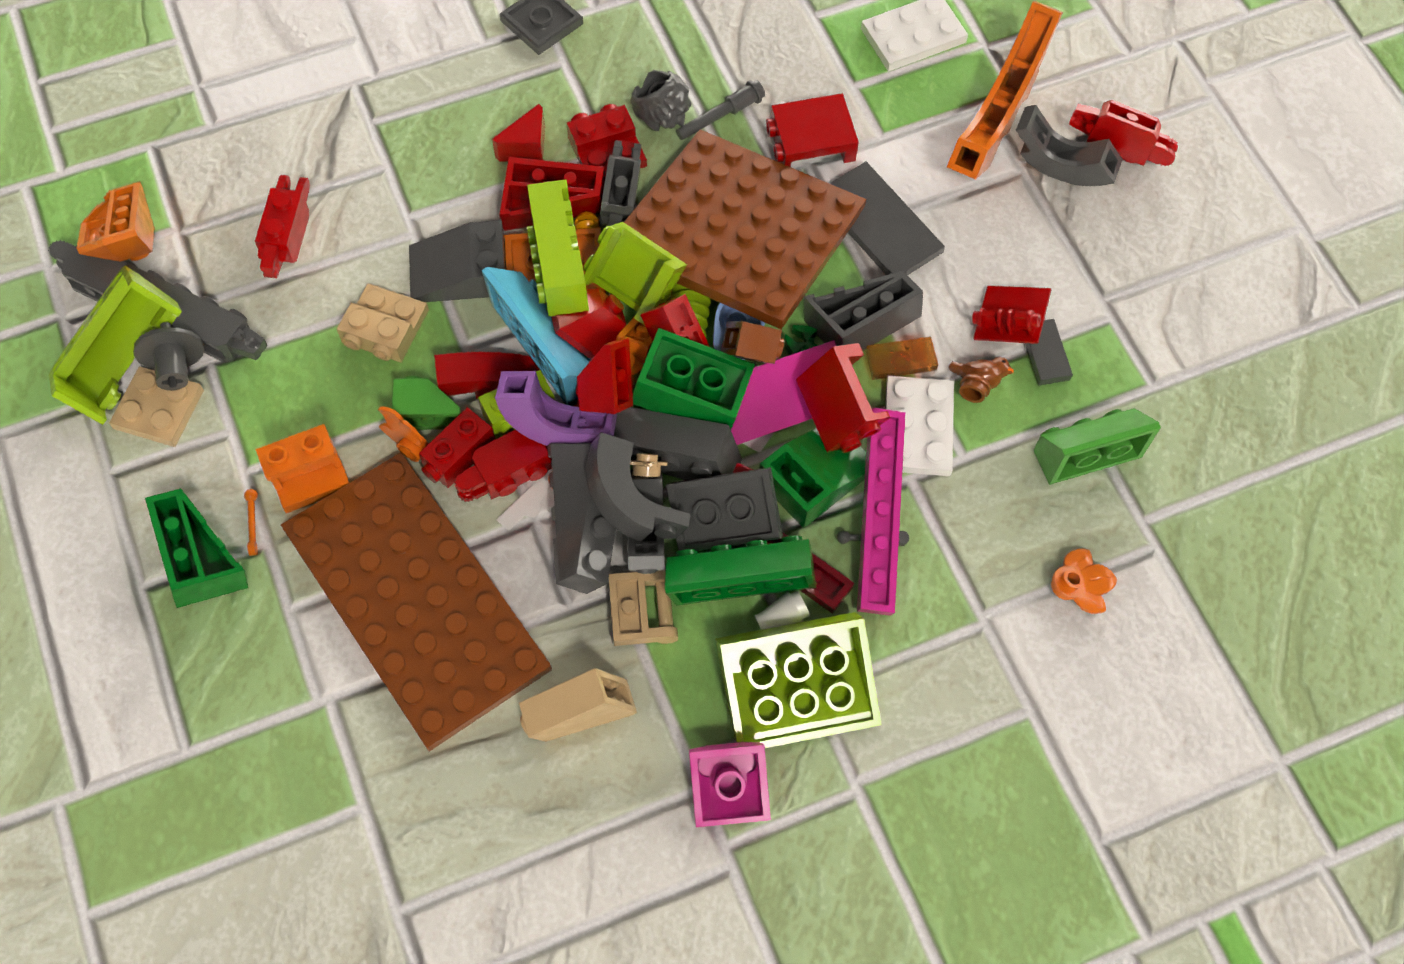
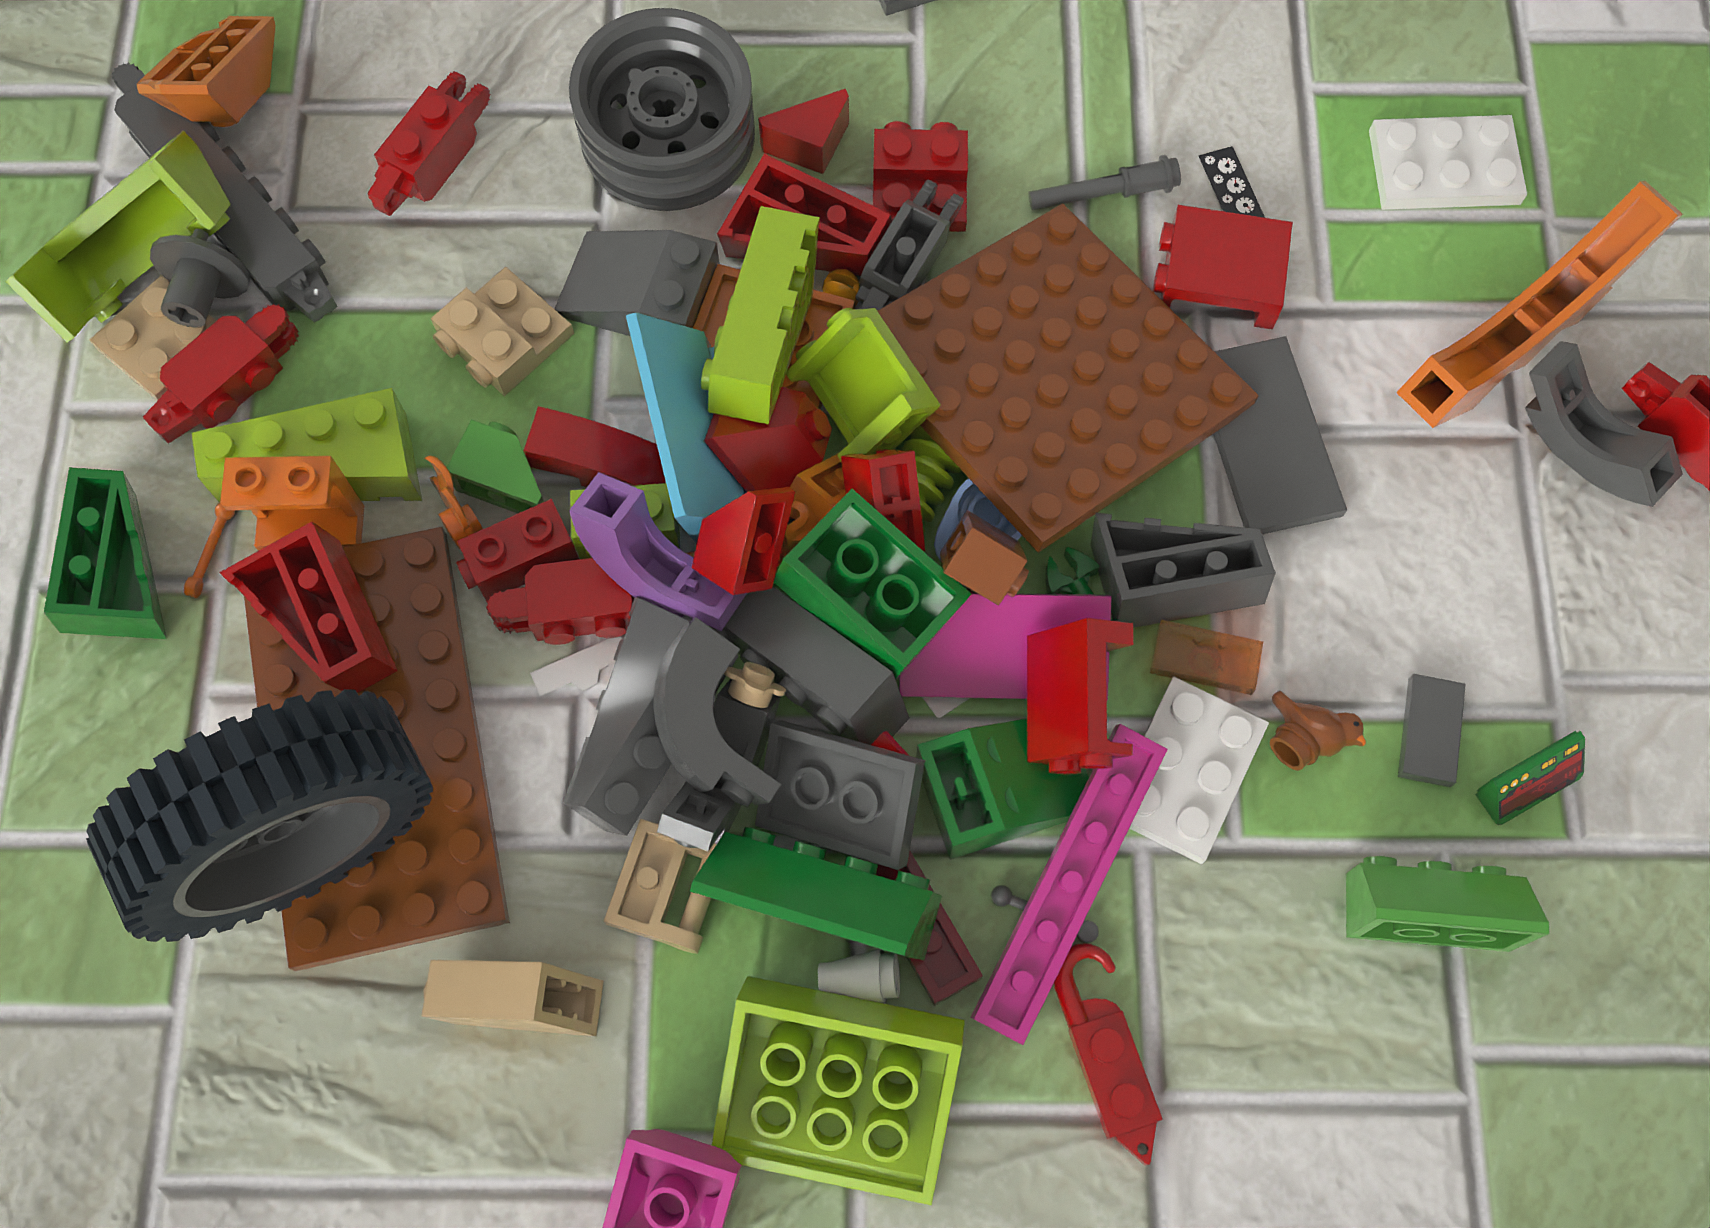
camera: 25 degrees right, 5 degrees up
dark grey hair [630,70,692,131] -> none
red hinge [972,286,1052,344] -> none
orange plate [1051,548,1117,614] -> none
none -> black wheel [86,689,433,942]
none -> red hinge [143,304,299,444]
none -> lime wedge [191,388,422,502]
none -> red wedge [219,522,398,693]
none -> dark grey wheel [569,8,755,211]
none -> red plate [1054,943,1163,1166]
none -> black sticker [1198,146,1265,218]
none -> slope [1475,730,1585,825]

